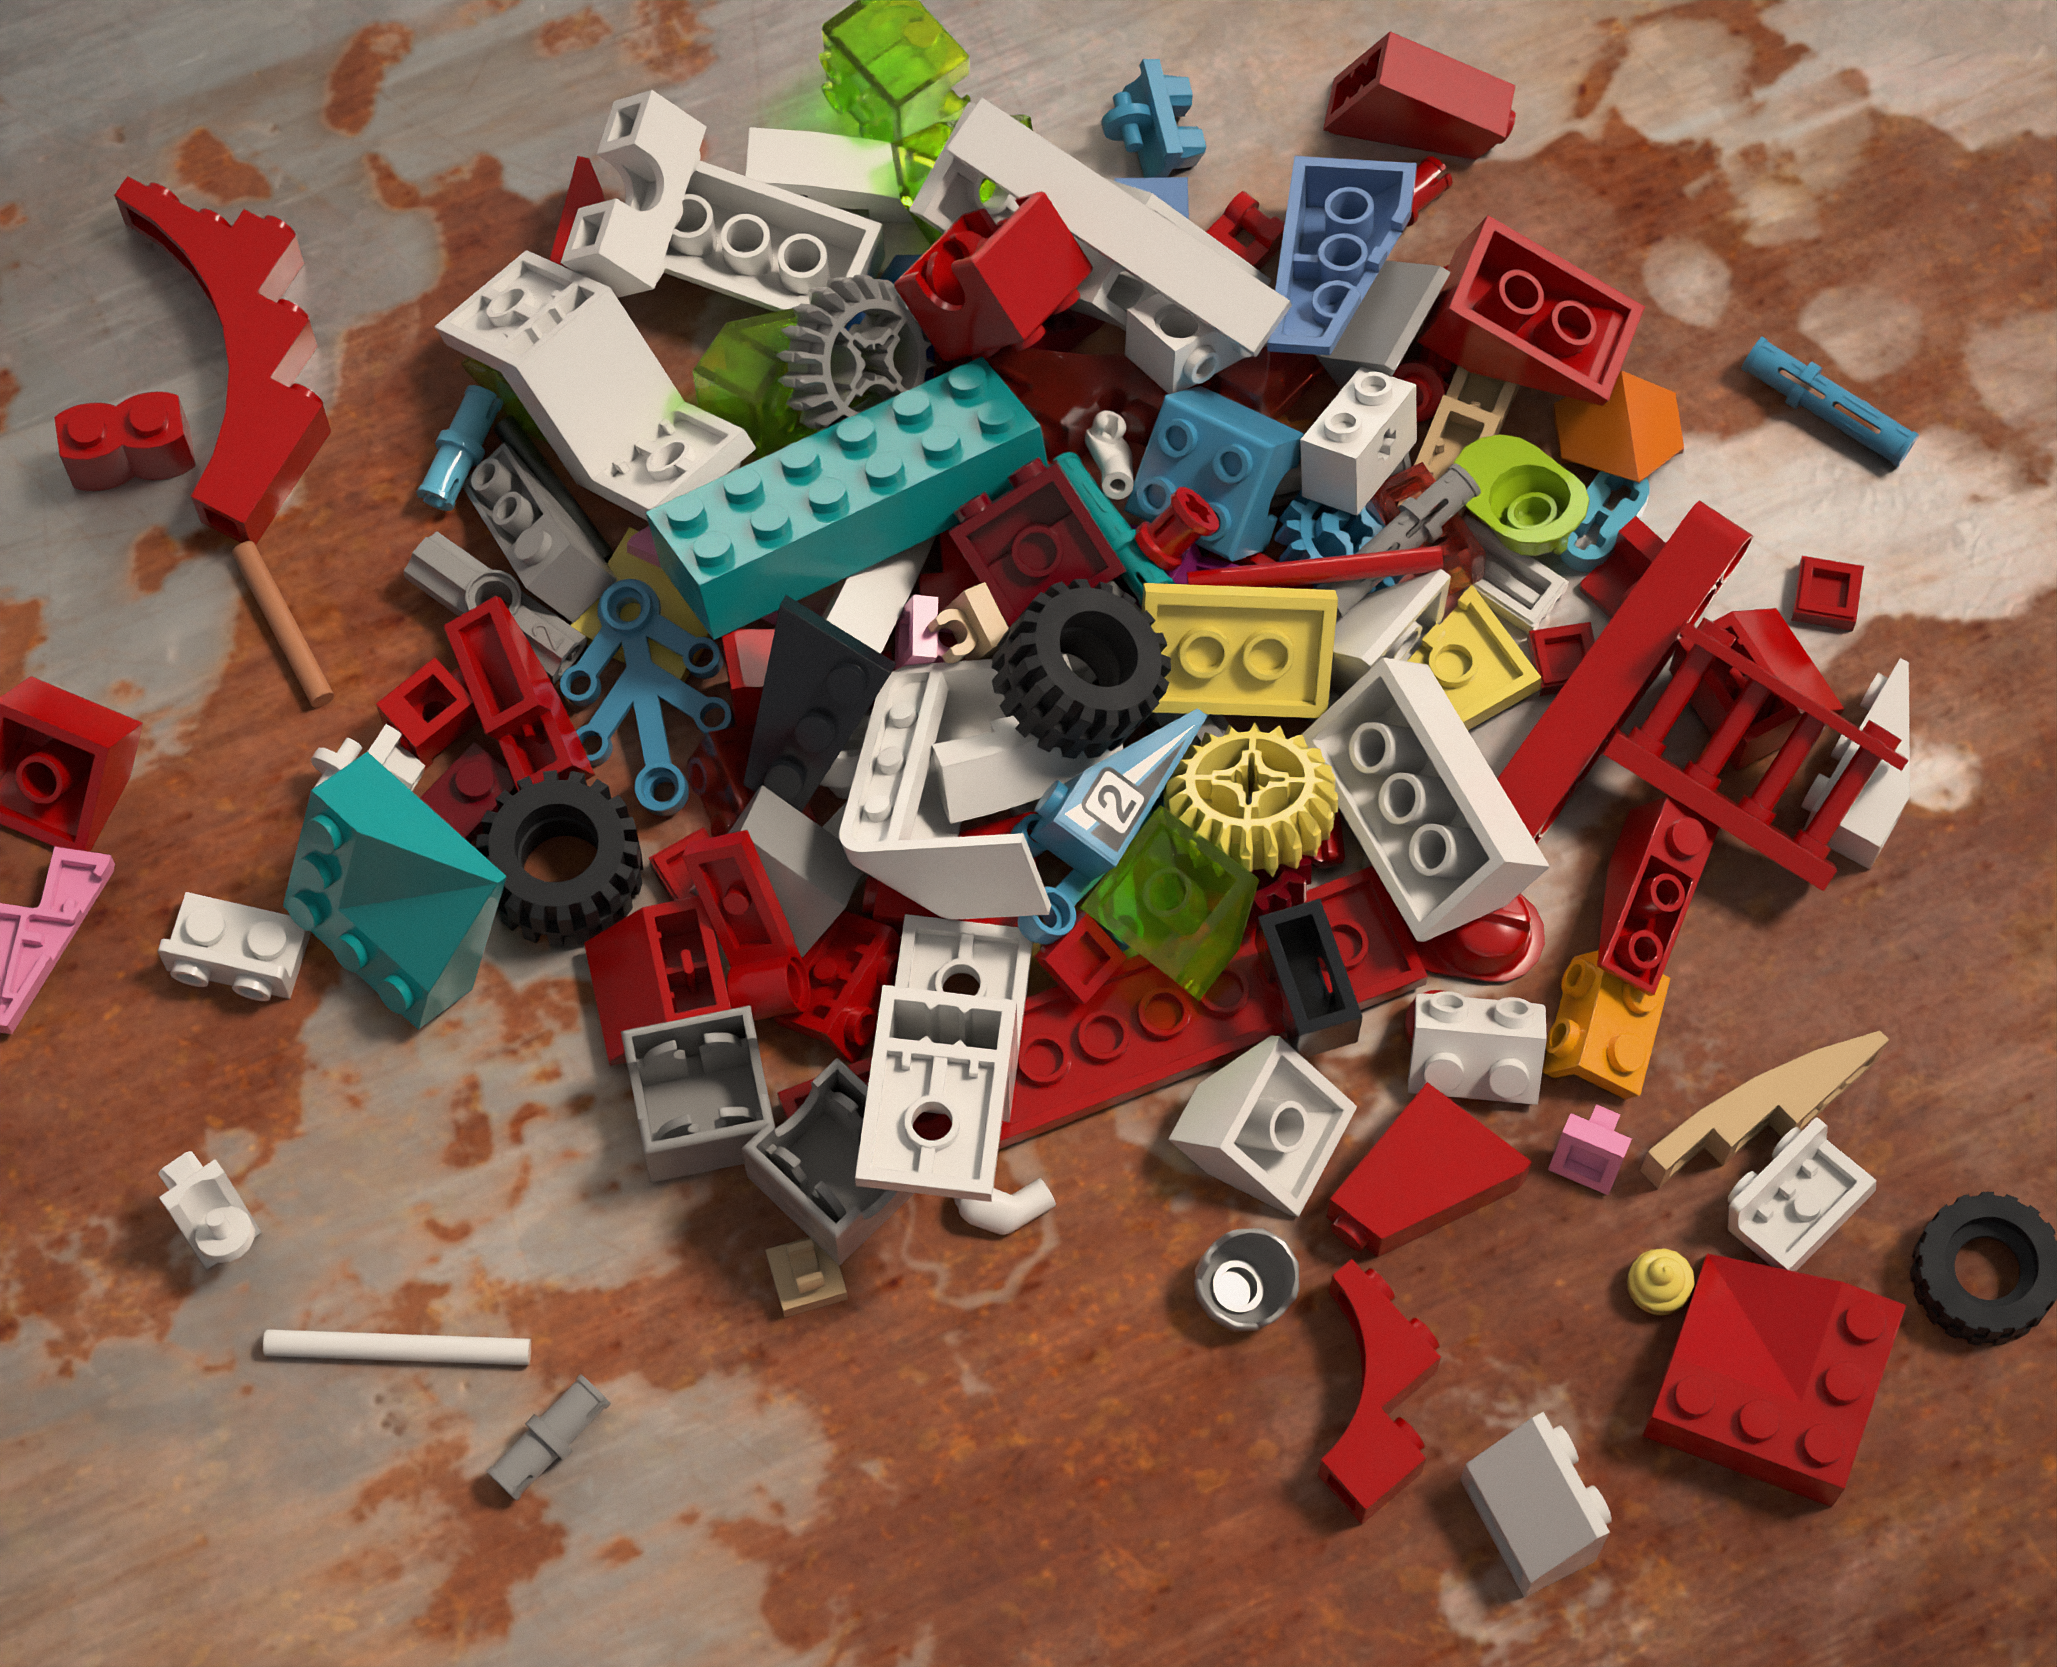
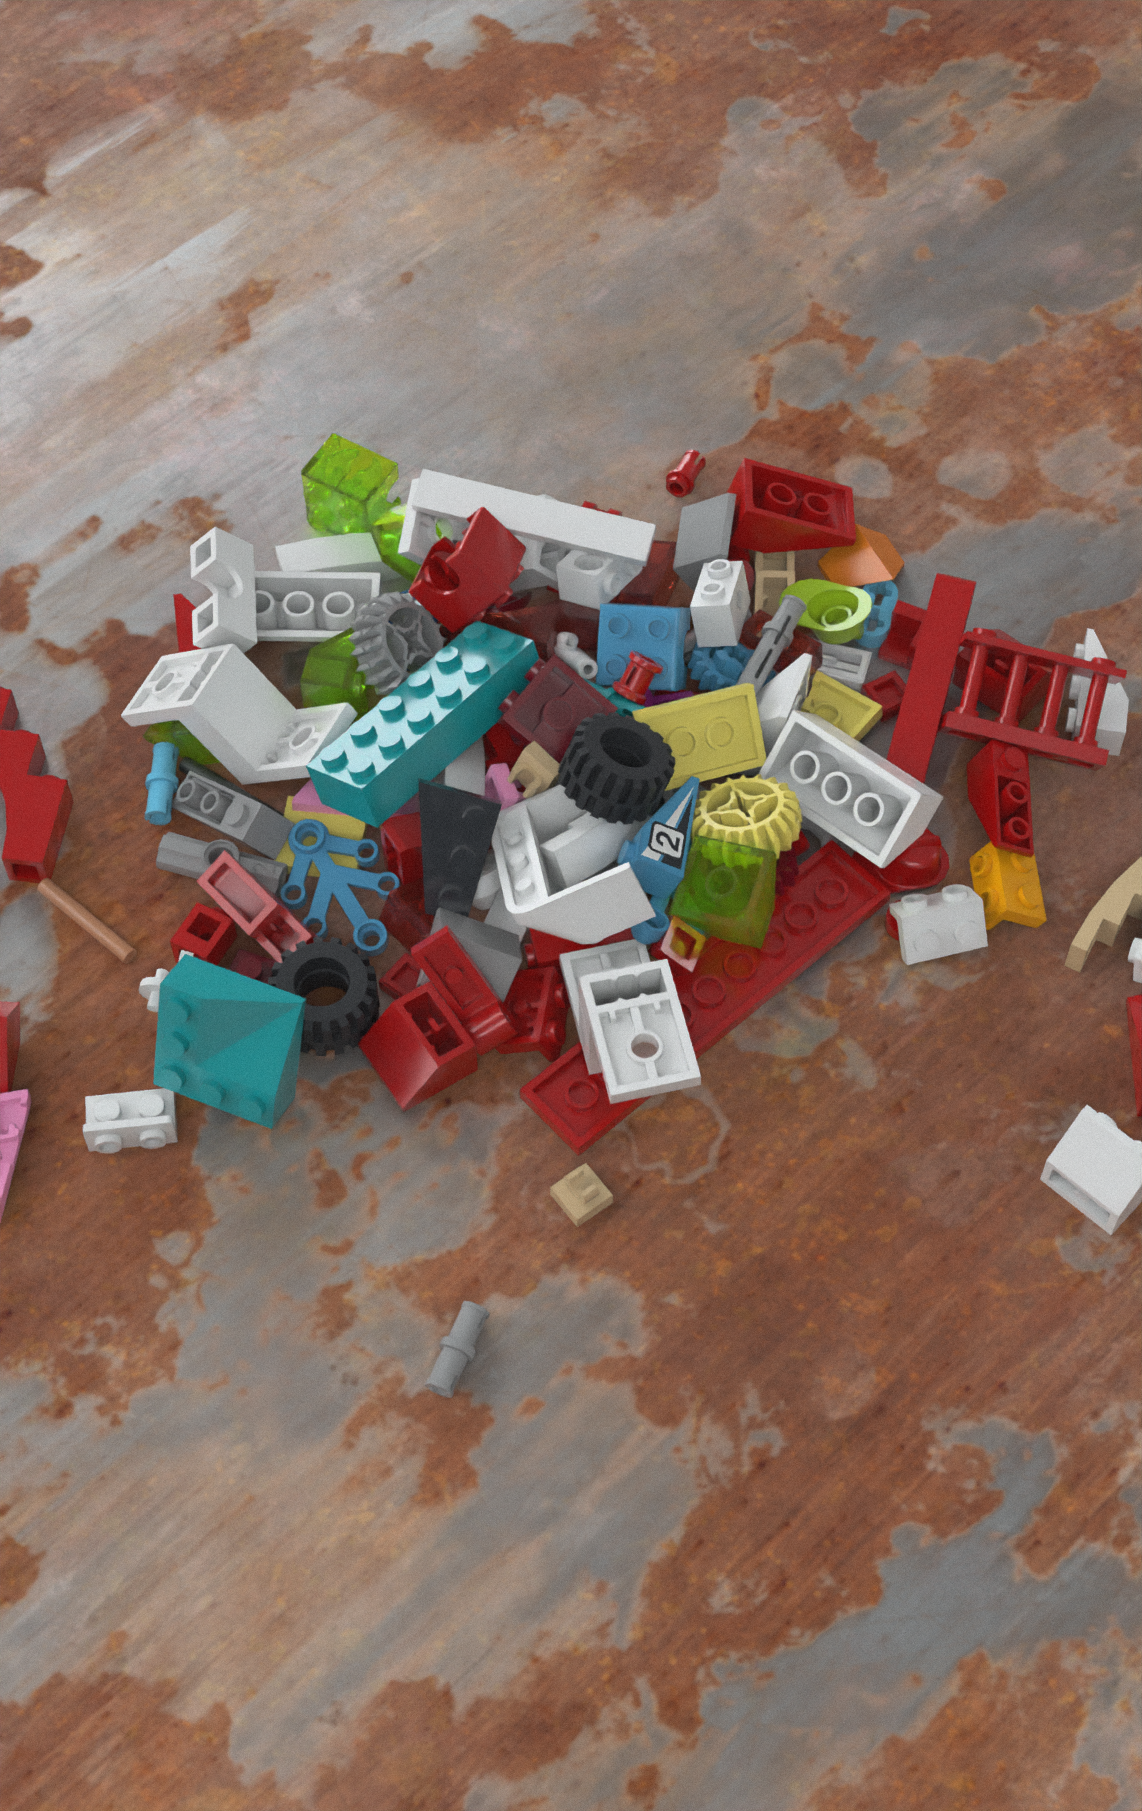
camera: 20 degrees left, 10 degrees down
white hips [158,1151,262,1270] -> none
white bar [263,1329,531,1365] -> none
light grey piece [621,1005,775,1183] -> none
light grey piece [742,1058,922,1266] -> none
white arm [954,1178,1056,1235] -> none
dark azure hips [1101,59,1206,178] -> none
white slope [1168,1035,1357,1217] -> none
red bar [1186,546,1443,588] -> none
light grey hair [1194,1228,1299,1332] -> none
black brick [1255,899,1363,1058] -> none
medium blue wedge [1267,156,1417,355] -> none
red arch [1317,1259,1441,1525] -> none
red slope [1323,31,1516,160] -> none
red slope [1326,1082,1532,1257] -> none
bright pink tile [1548,1104,1632,1195] -> none
light yellow plate [1627,1248,1695,1315] -> none
dark azure pin [1741,336,1919,467] -> none
red tile [1791,556,1864,631] -> none

